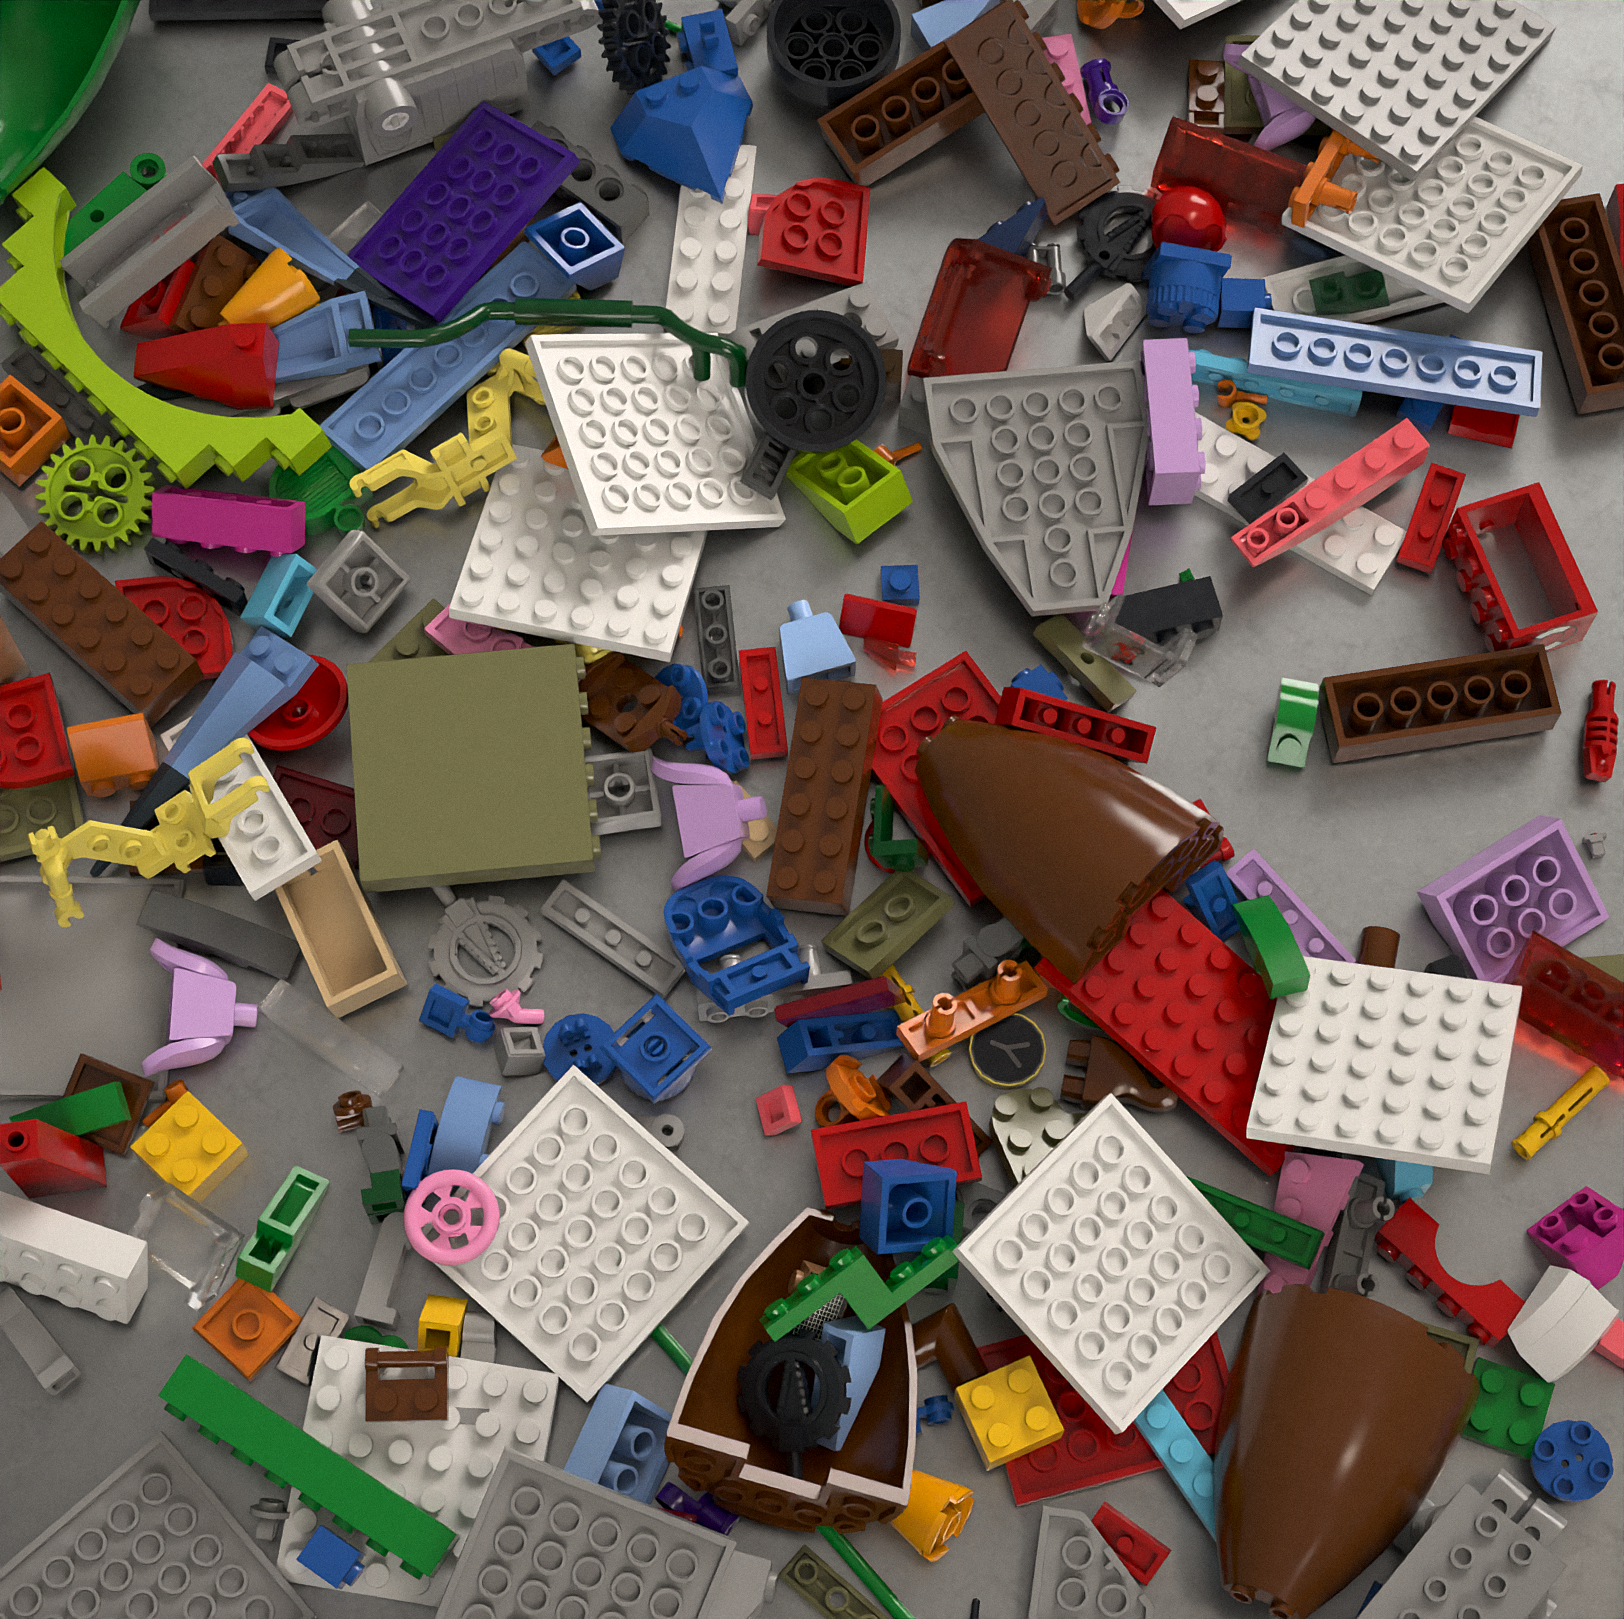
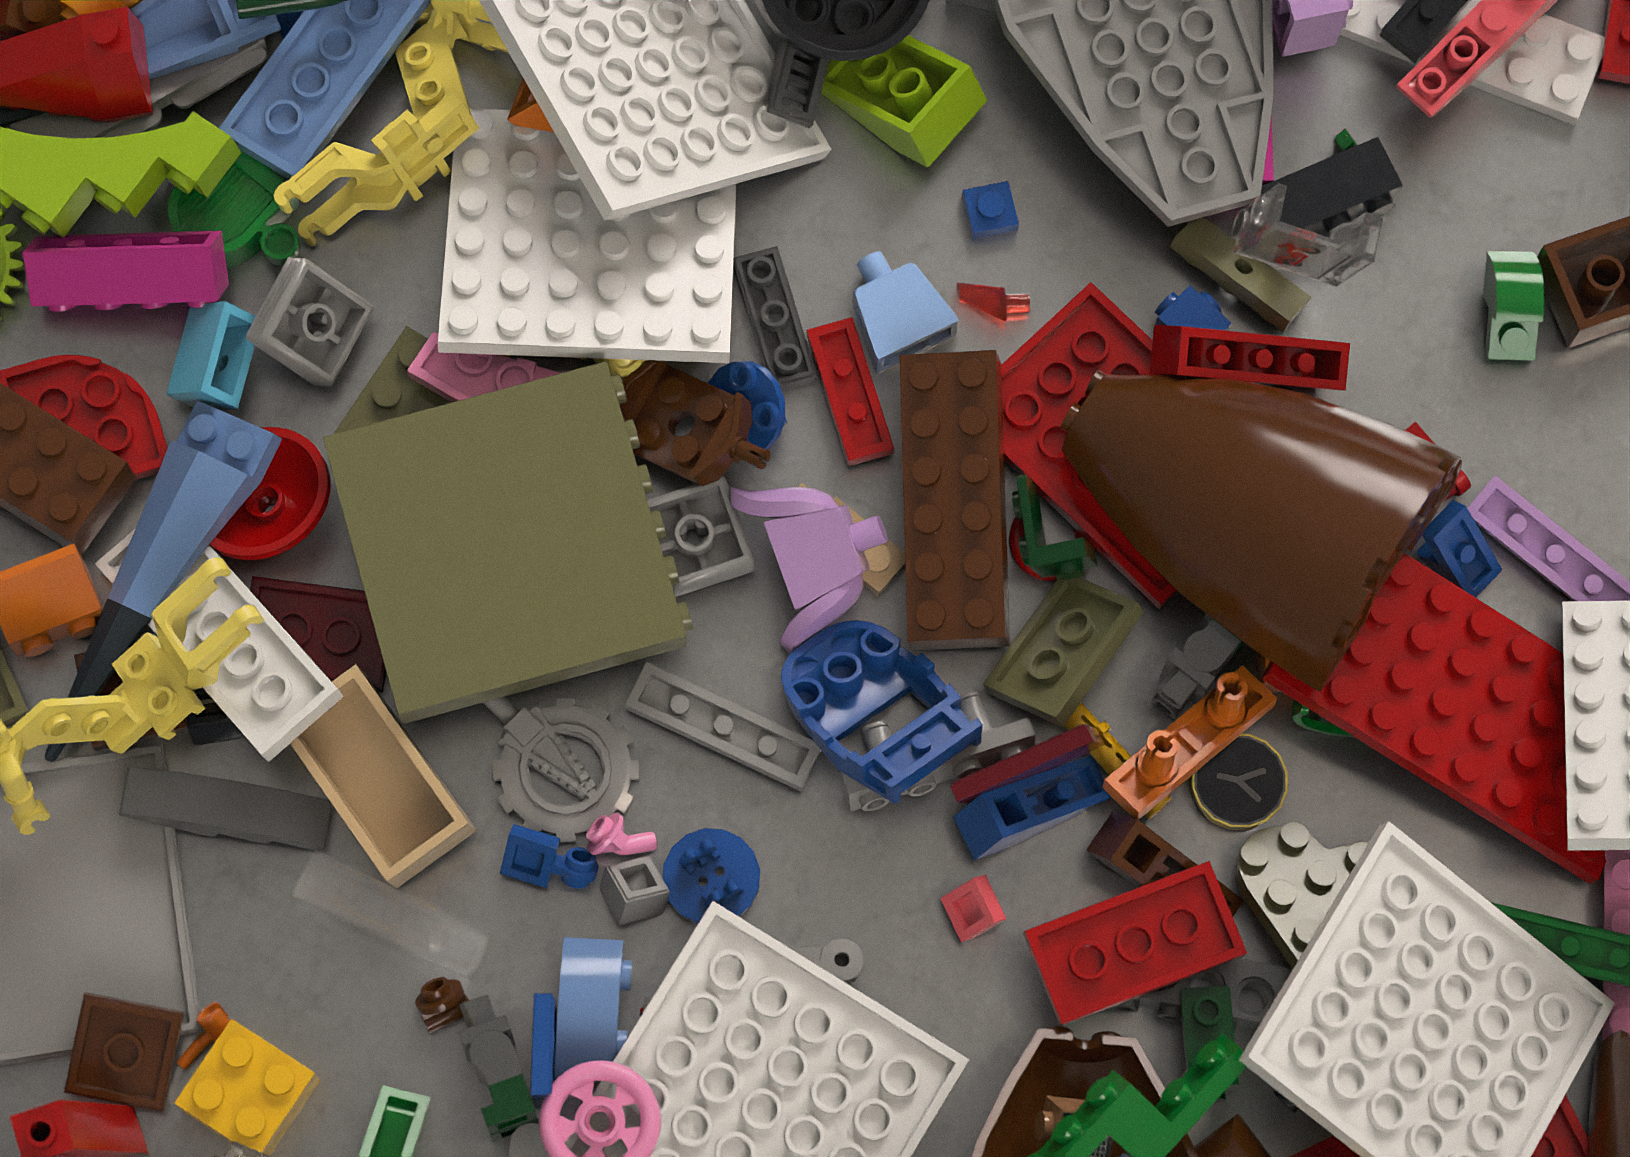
camera: 15 degrees left, 5 degrees up
green slope [9,1082,132,1137] -> none
lavender torso [141,938,257,1078] -> none
black plate [144,537,248,617] -> none
blue piece [600,993,712,1104] -> none
blue plate [685,701,750,775] -> none
orange tile [815,1055,892,1127] -> none
red slope [839,594,917,648] -> none
blue slope [859,1159,957,1255] -> none
orange hand [873,442,922,465] -> none
reddish brown hips [1060,1035,1178,1113] -> none
green slope [1232,895,1311,999] -> none

